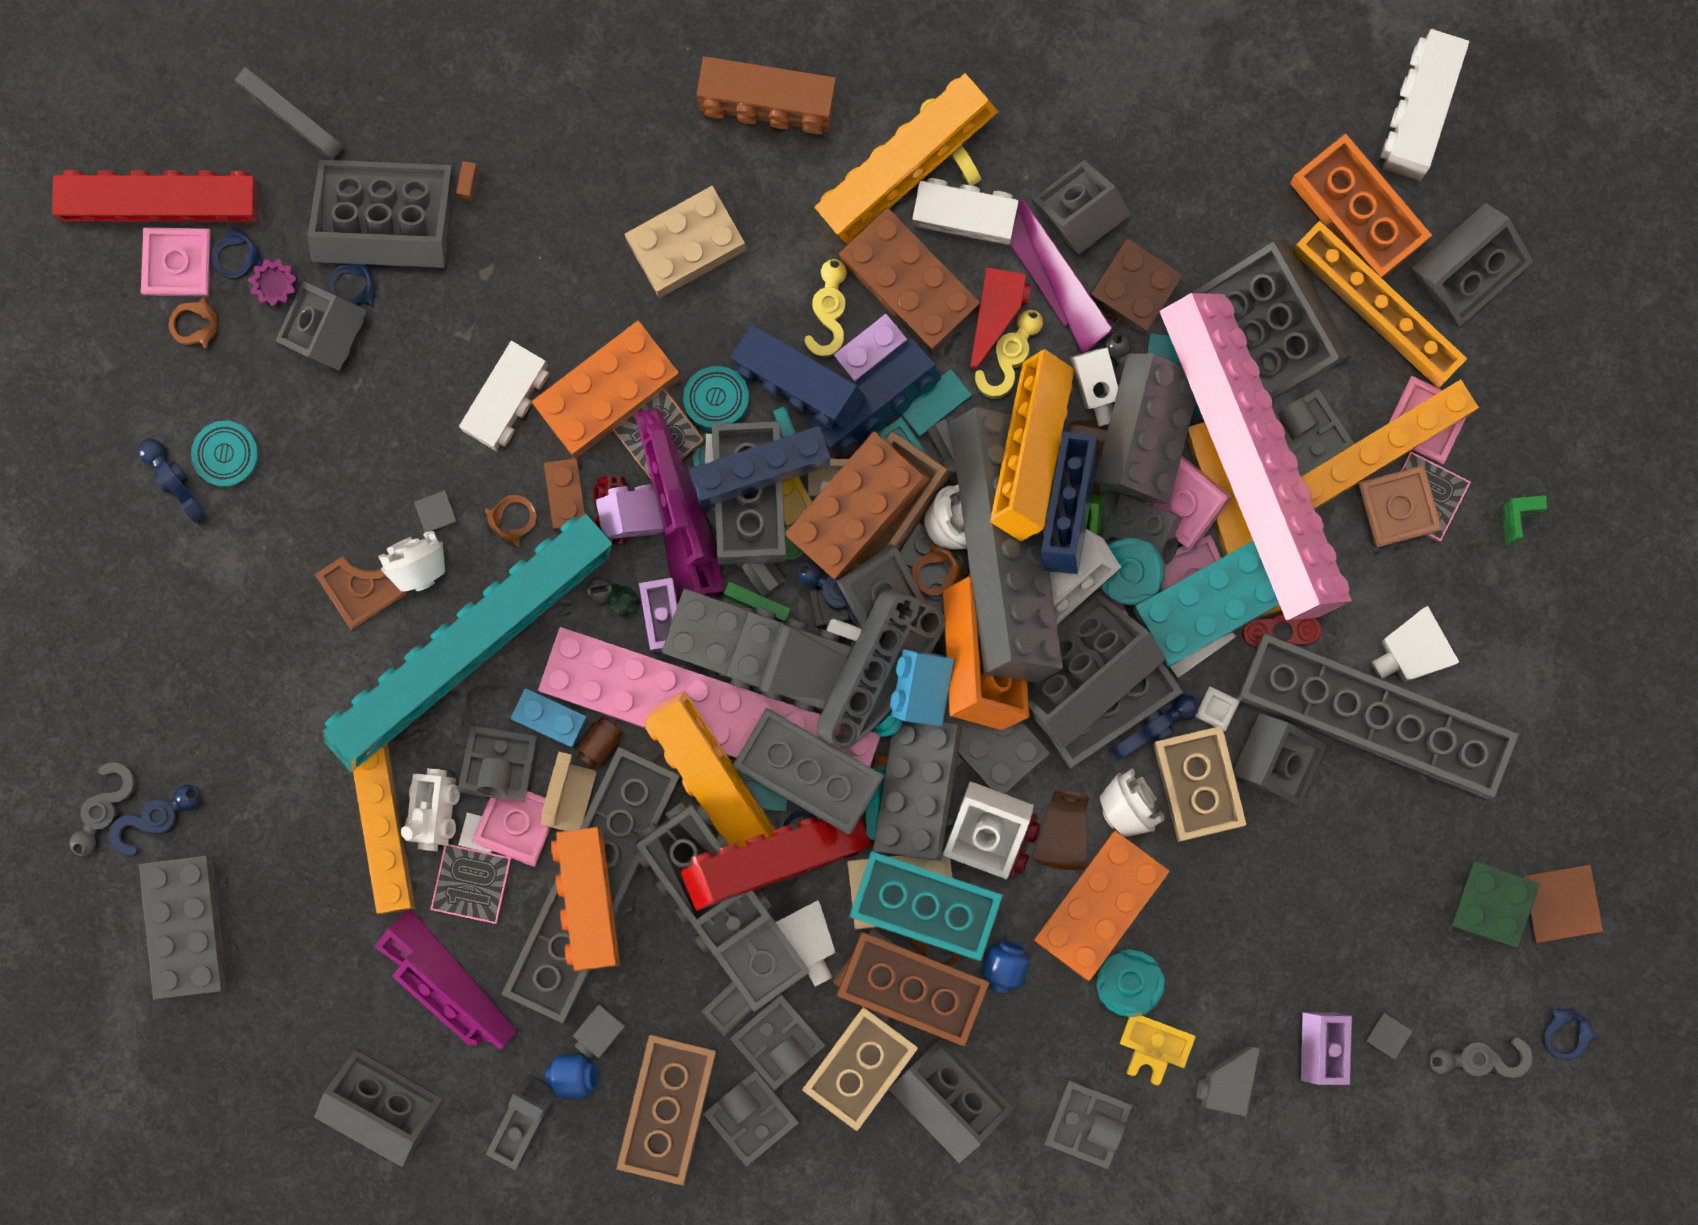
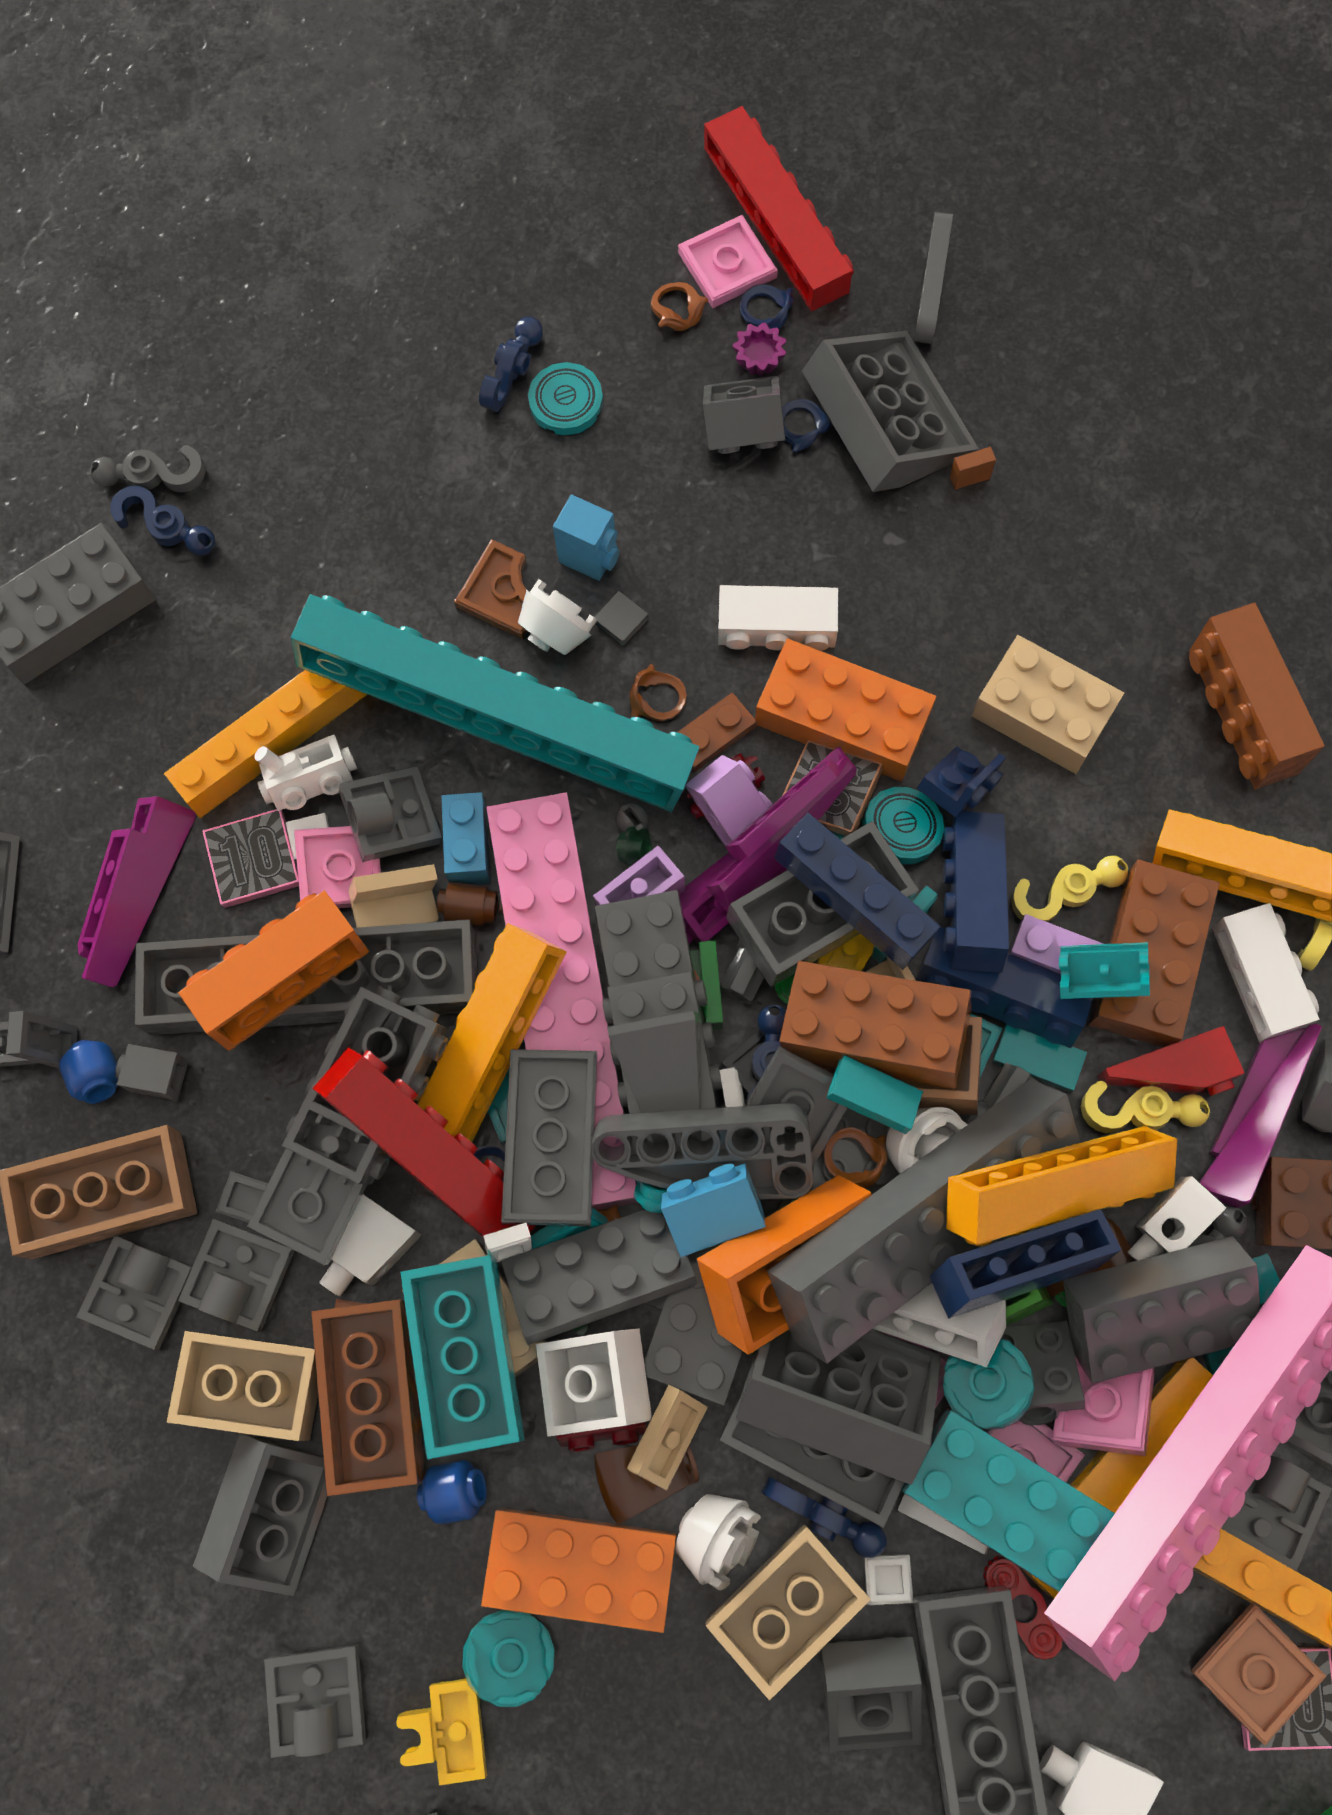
camera: 60 degrees right, 10 degrees down
none -> white tile [483,1223,532,1262]
none -> dark azure brick [553,494,620,581]
none -> tan panel [627,1385,708,1491]
none -> teal tile [826,1055,923,1134]
none -> dark blue bracket [917,746,1006,817]
none -> teal hinge [1059,942,1150,999]

